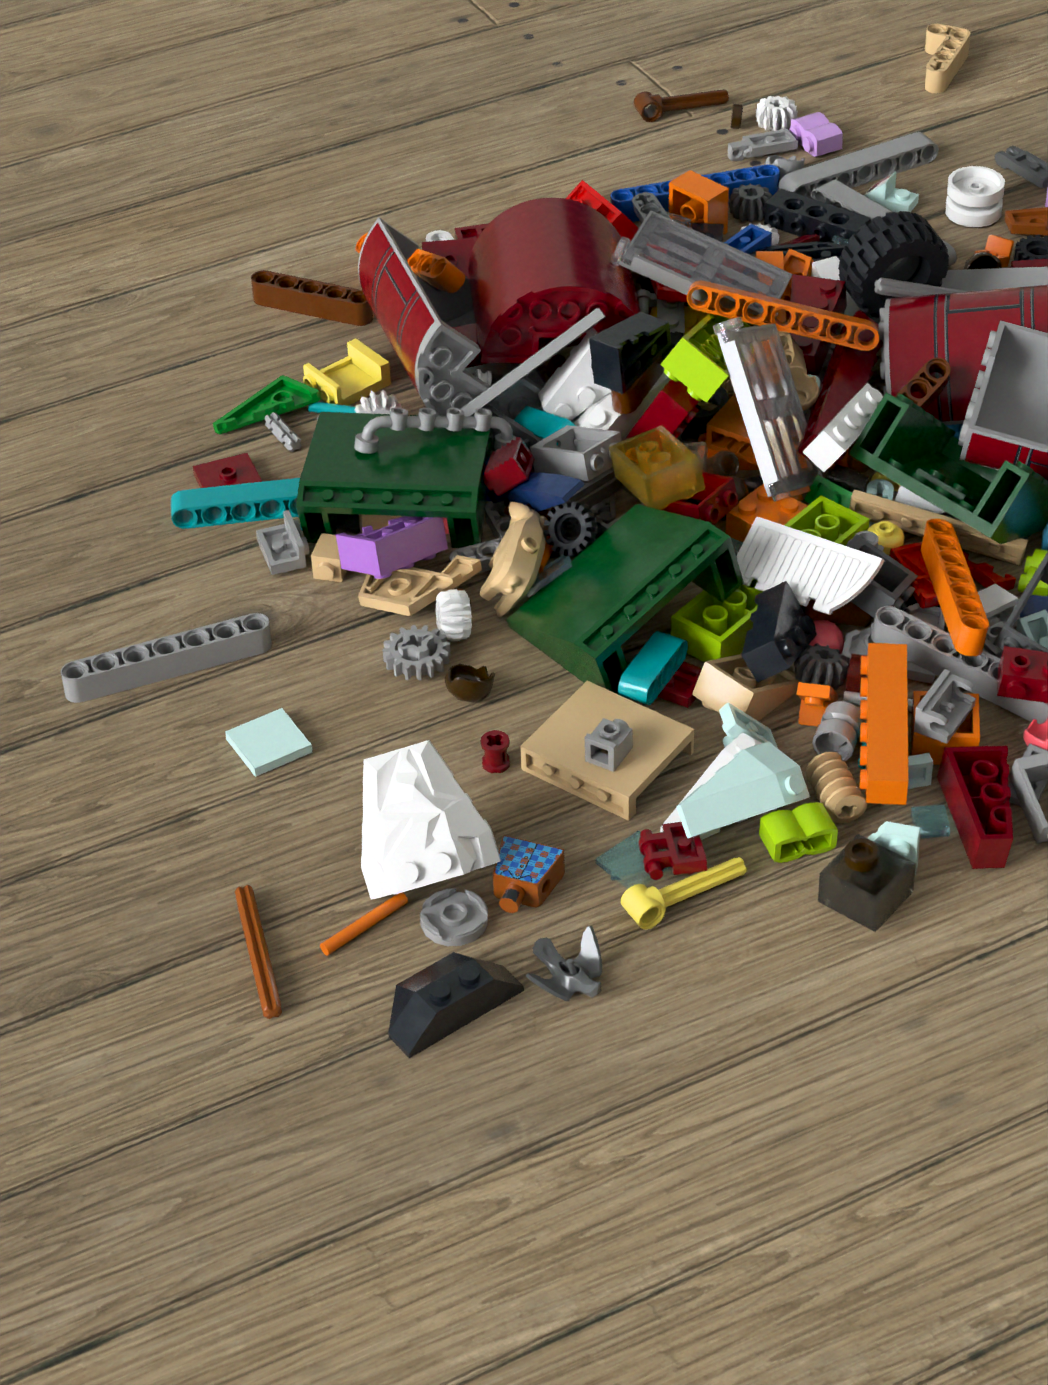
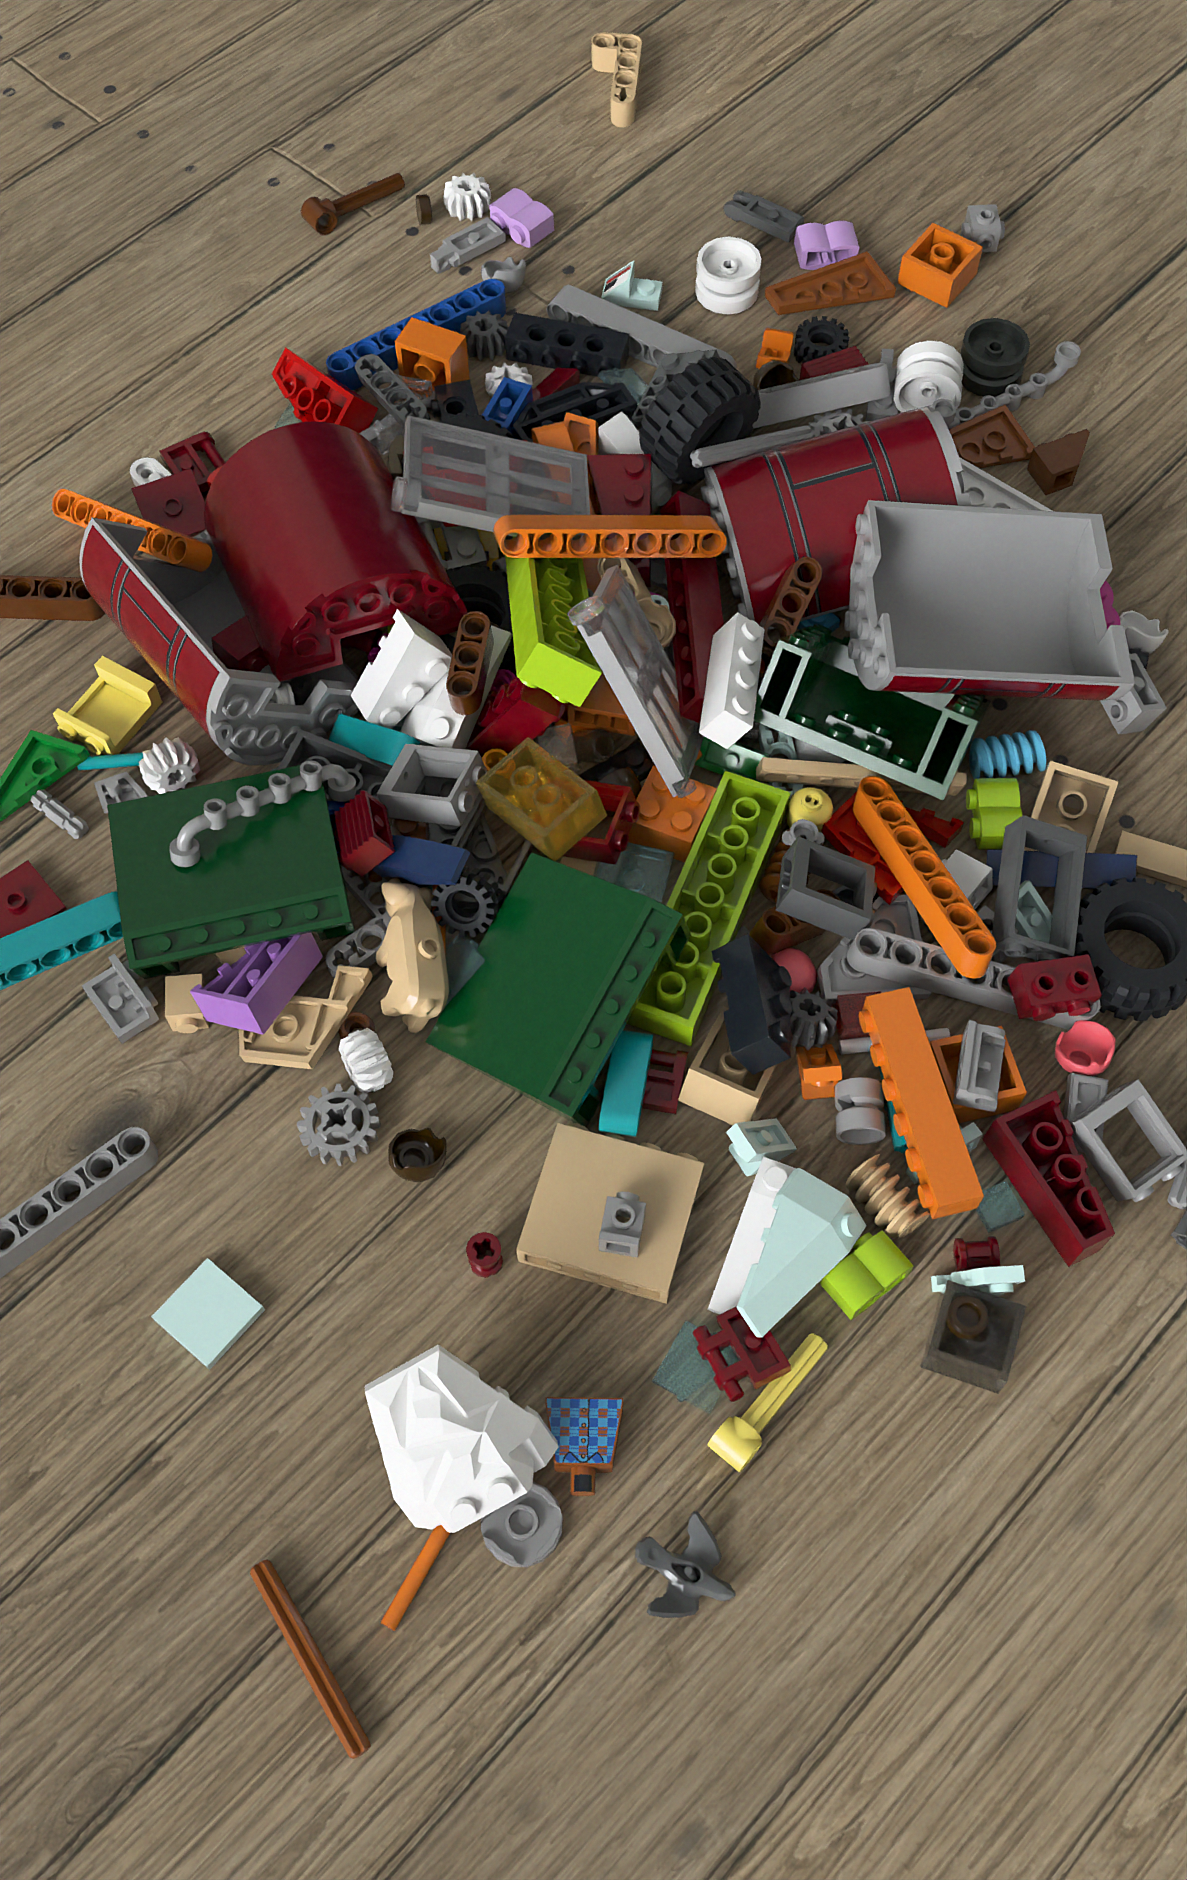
camera: 20 degrees left, 20 degrees up
black wedge [388,952,524,1058] -> none
light grey tile [461,308,606,416] -> none
black wedge [589,312,671,394] -> none
white piece [736,516,885,615] -> none
light grey beam [779,132,939,198] -> none

